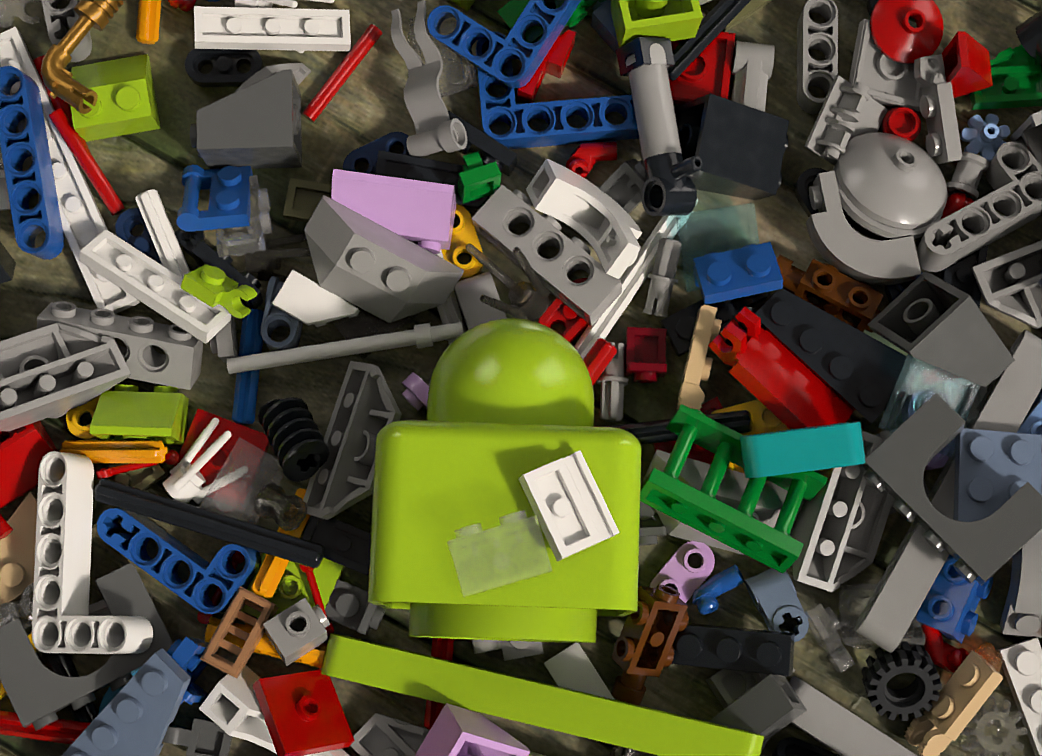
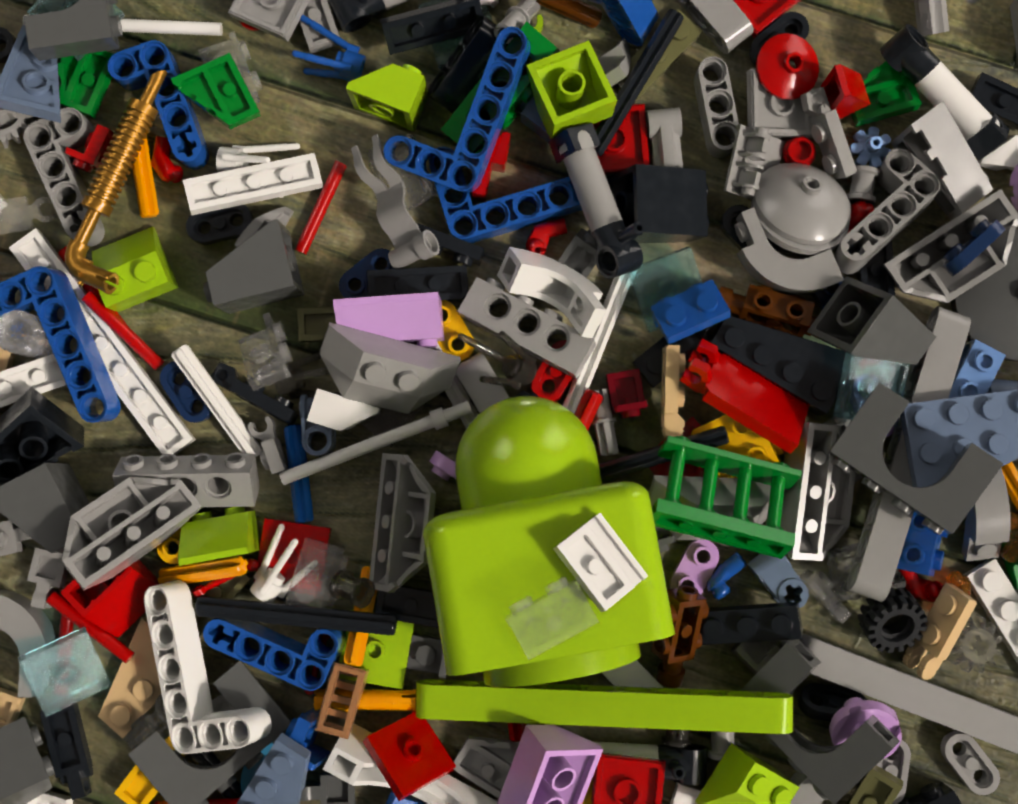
camera: 10 degrees left, 5 degrees up
white plate [79,229,231,344] -> none
blue plate [176,165,253,232] -> none
lime plate [180,264,257,319] -> none
black piece [258,397,330,482] -> none
light grey brick [263,598,330,666] -> none
red hinge [299,564,334,637] -> none
green tile [458,151,501,204] -> none
light grey axle [643,238,682,317] -> none
teal beam [740,421,866,478] -> none

